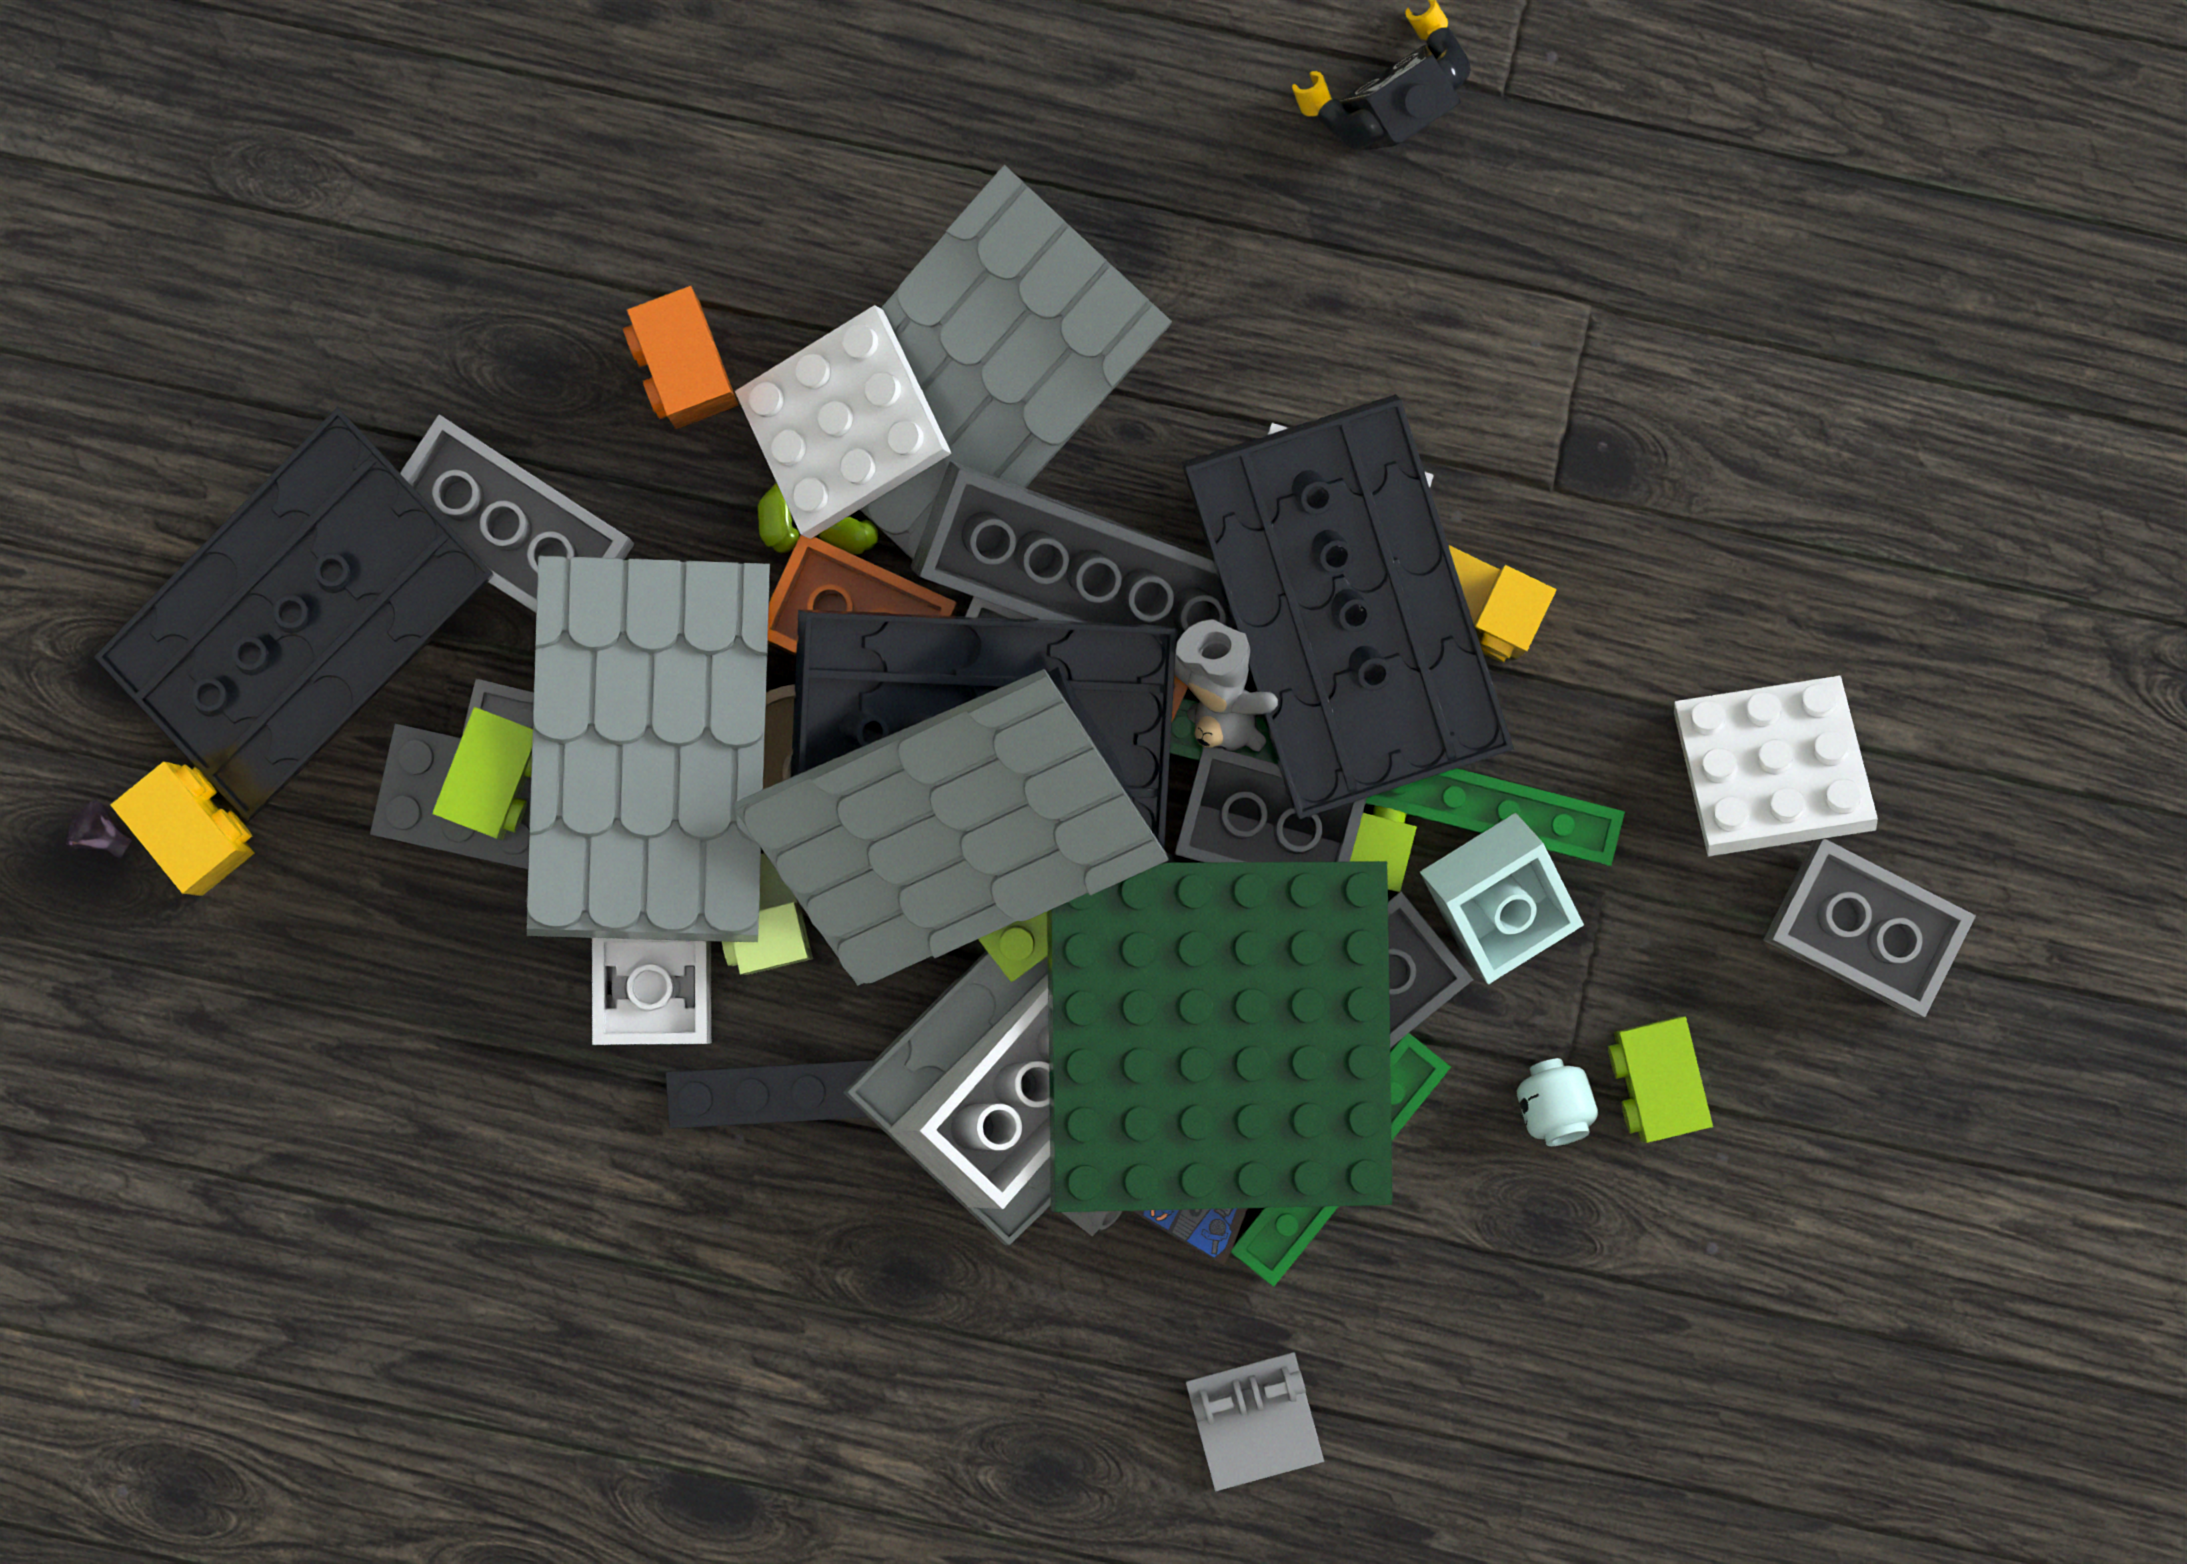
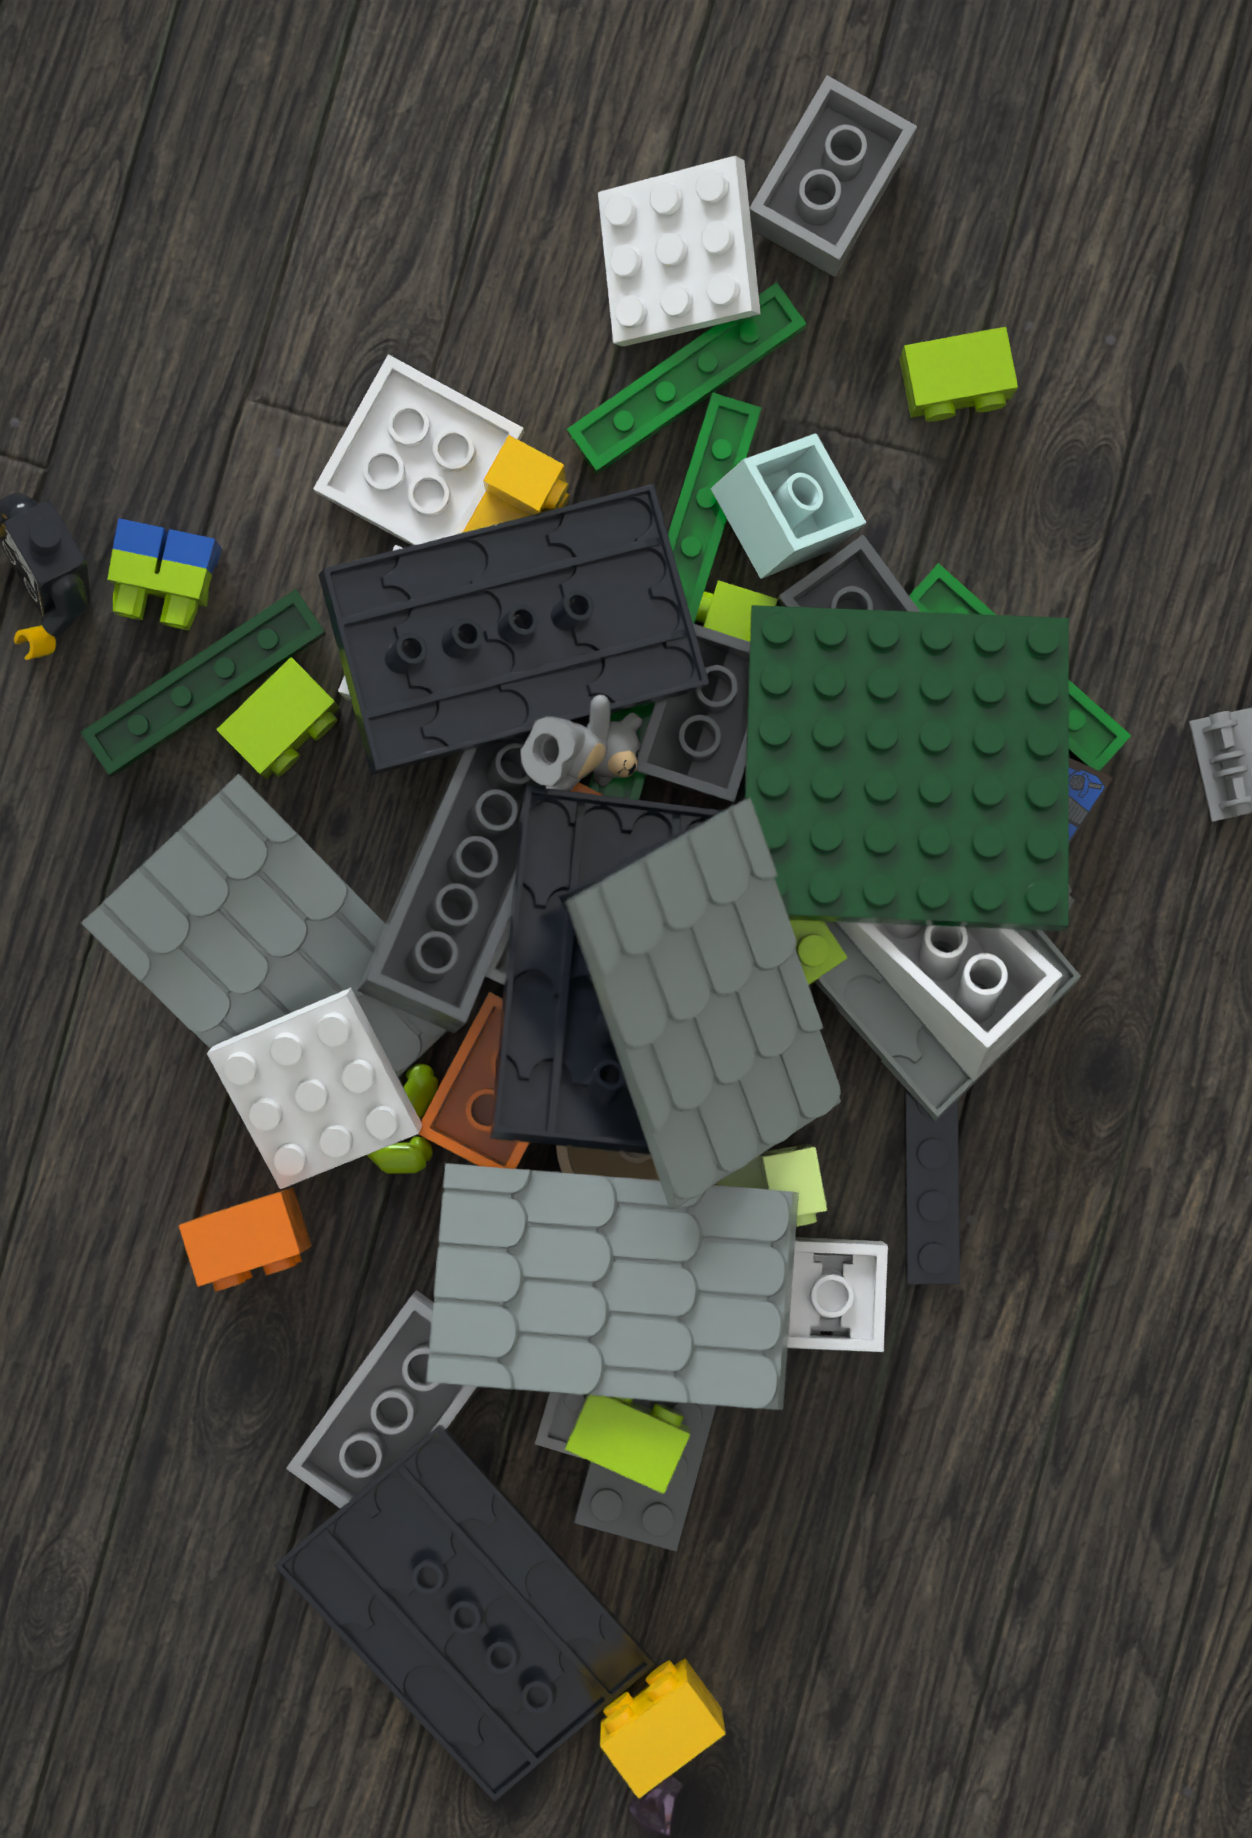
camera: 80 degrees left, 0 degrees up
light aqua head [1517,1058,1598,1146] -> none
none -> dark green plate [80,589,327,777]
none -> lime hips [107,518,222,630]
none -> lime brick [216,657,340,779]
none -> white plate [313,355,524,546]
none -> green plate [567,282,807,475]

